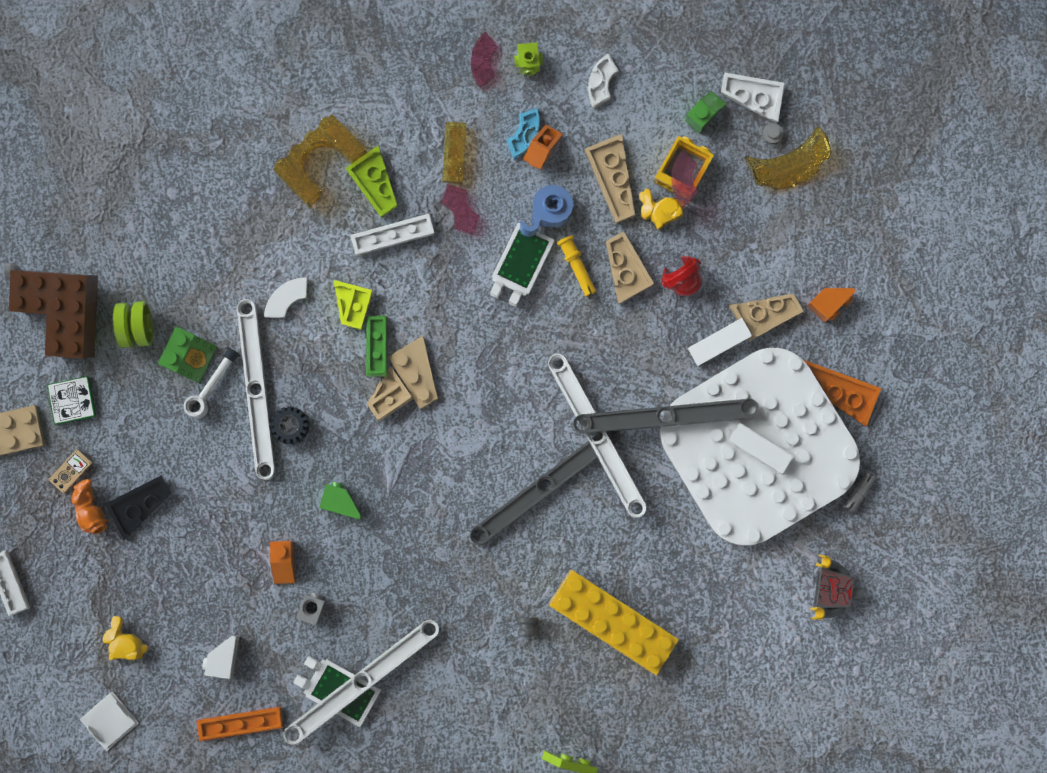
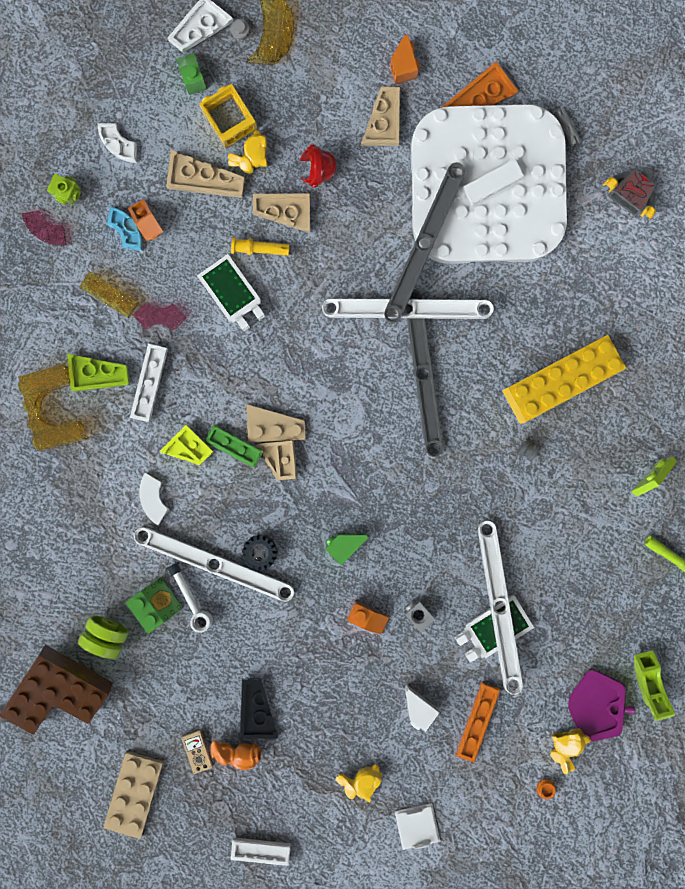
camera: 65 degrees left, 5 degrees up
tile [47,376,97,425] -> none
medium blue piece [519,185,573,237] -> none
clear pink tile [671,150,698,208] -> none
white tile [688,318,752,366] -> none

